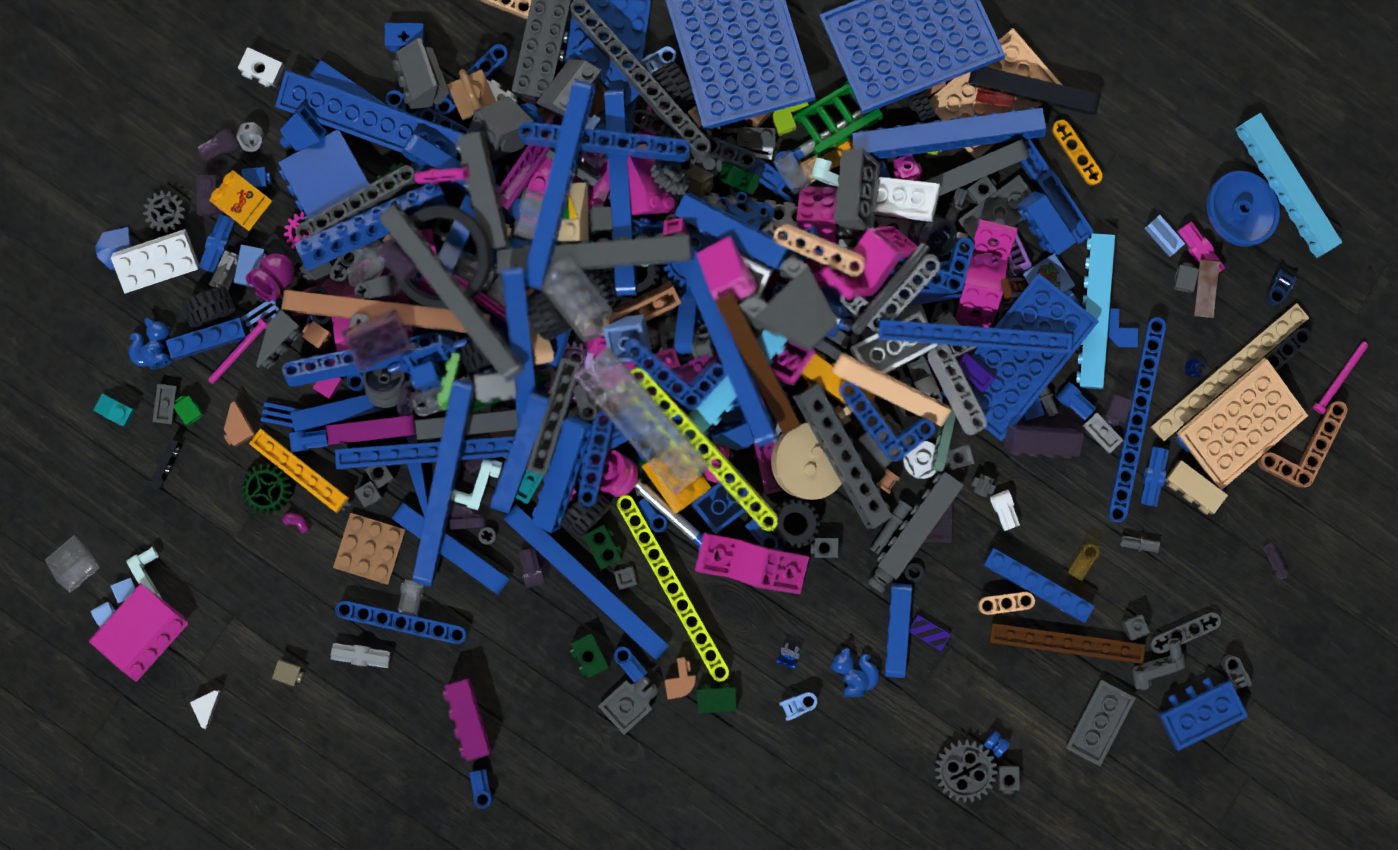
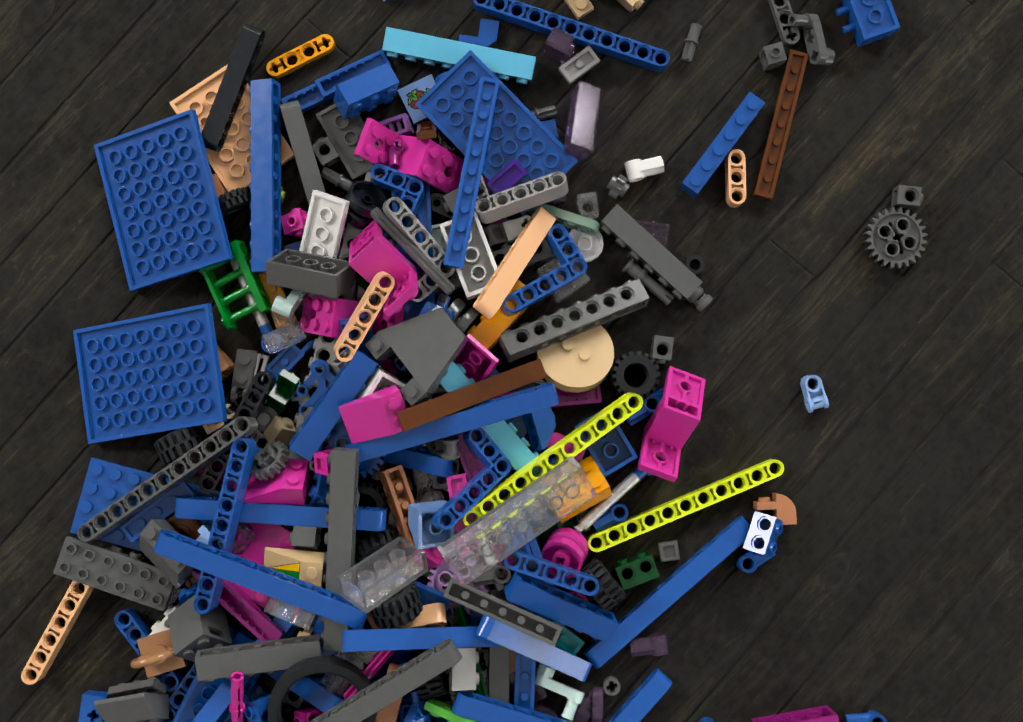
camera: 85 degrees left, 0 degrees up
dark grey plate [546,148,604,186] -> none
dark green brick [570,633,609,678] -> none
dark grey plate [598,676,658,735] -> none
light blue piece [640,47,677,76] -> none
dark green brick [697,684,737,713] -> none
lime brick [773,102,809,136] -> none
clear blue tile [776,643,800,668] -> none
blue animal [830,647,879,698] -> none
tan plate [834,405,852,425] -> none
nougat bush [876,469,900,494] -> none
blue beam [885,583,912,678] -> none
tile [909,615,951,651] -> none
clear red axle [975,90,1014,107] -> none
blue wheel [983,731,1010,758] -> none
blue piece [1056,382,1096,420] -> none
dark grey plate [1065,680,1136,766] -> none
clear yellow piece [1068,543,1099,581] -> none
blue piece [1140,447,1169,507] -> none
none -> brick [743,511,783,558]

